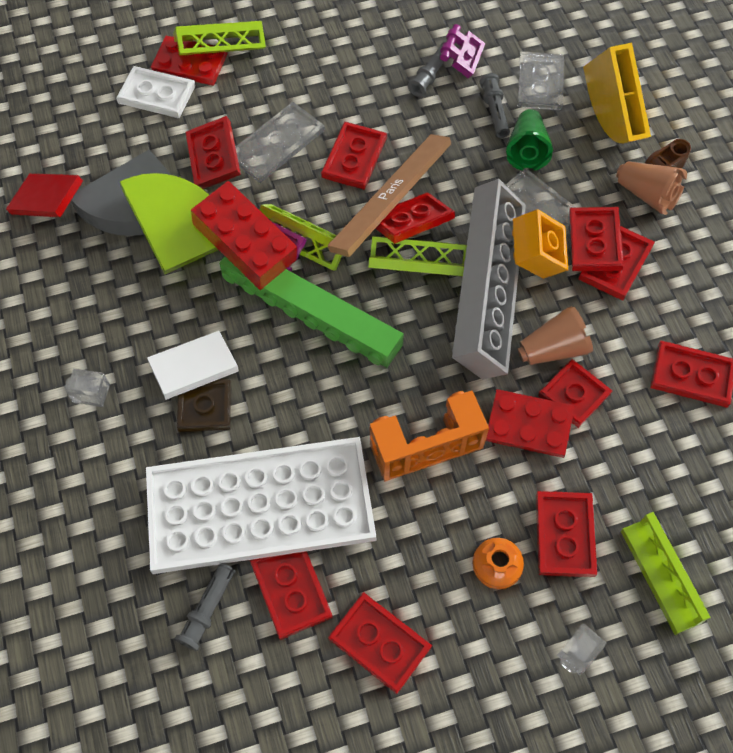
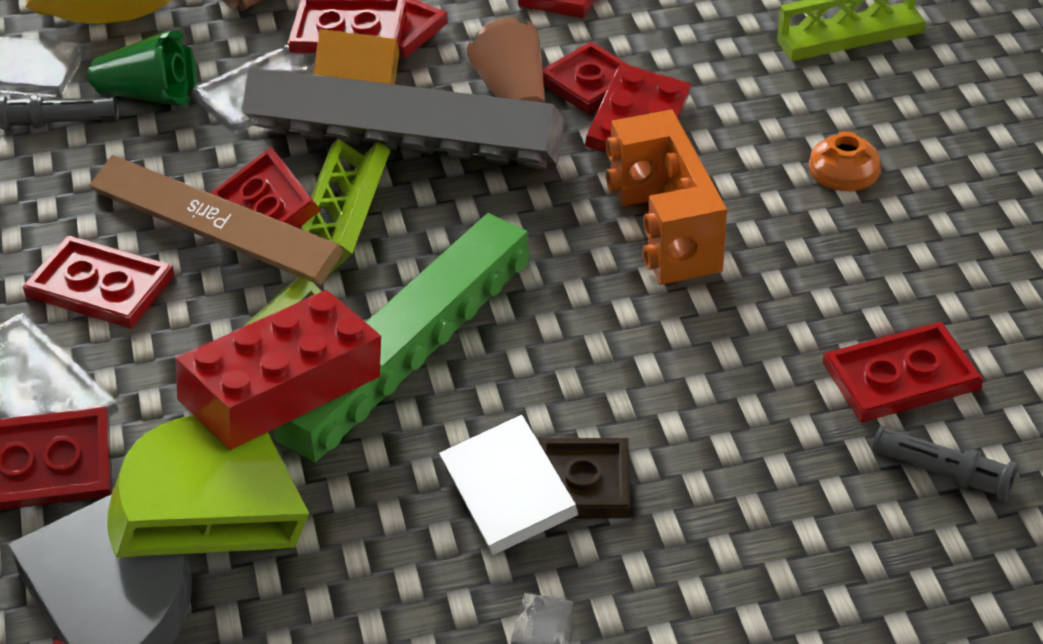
camera: 85 degrees left, 20 degrees down
white plate [146,437,376,574] -> none
red tile [328,592,432,695] -> none
red plate [536,491,597,577] -> none
clear brick [557,623,607,675] -> none

